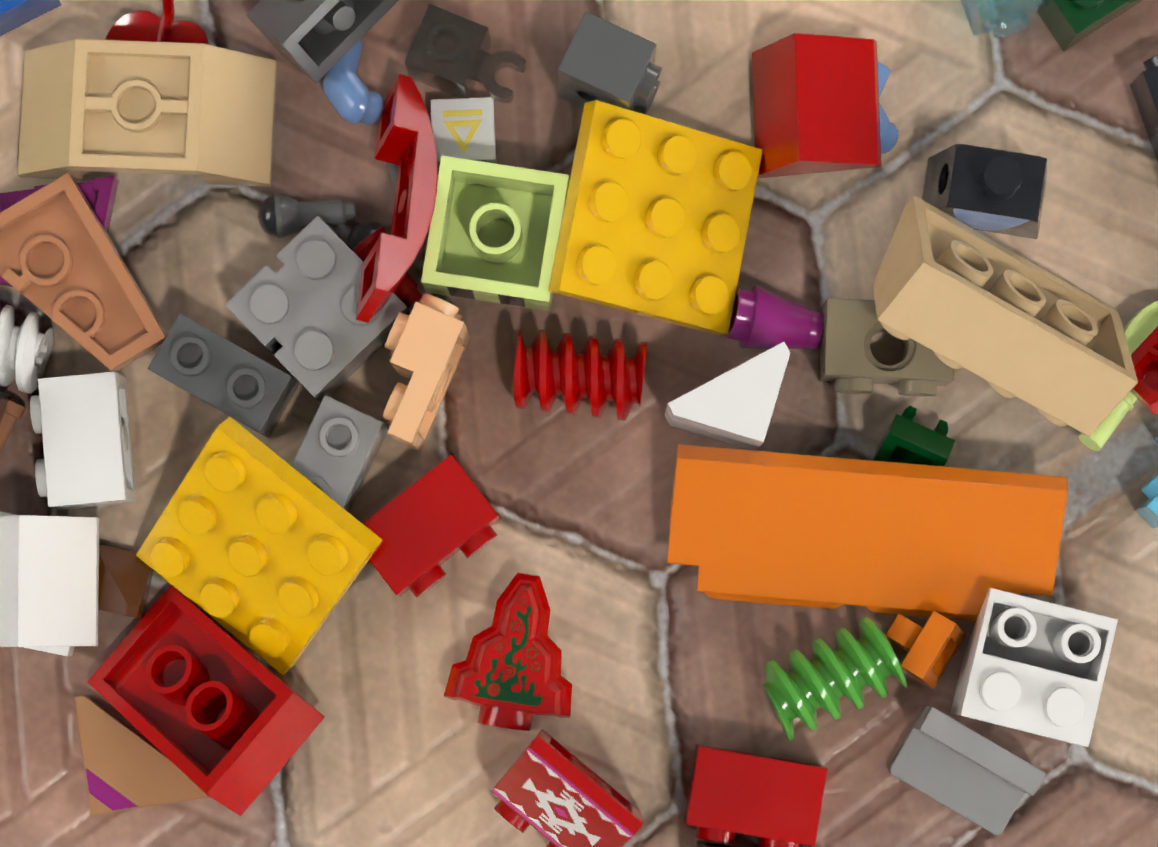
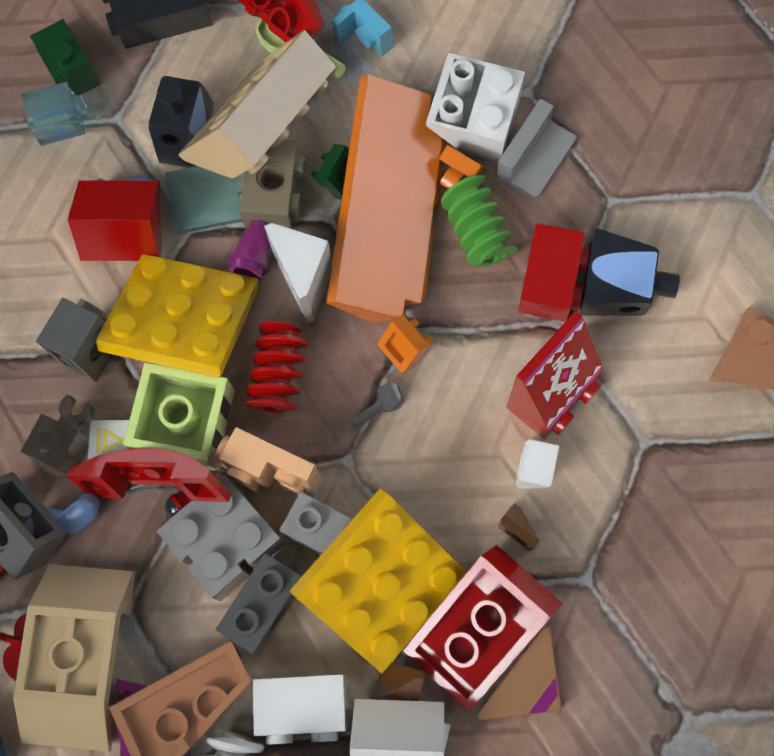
camera: 85 degrees left, 10 degrees down
dark grey piece [258,194,356,238] -> none
red brick [362,455,501,598] -> none
red rock [444,572,572,731] -> none
none -> clear light blue piece [165,166,243,234]
none -> dark grey hand [350,382,403,429]
none -> orange tile [377,315,433,374]
none -> reddish brown slope [498,503,540,551]
none -> white slope [515,439,559,489]

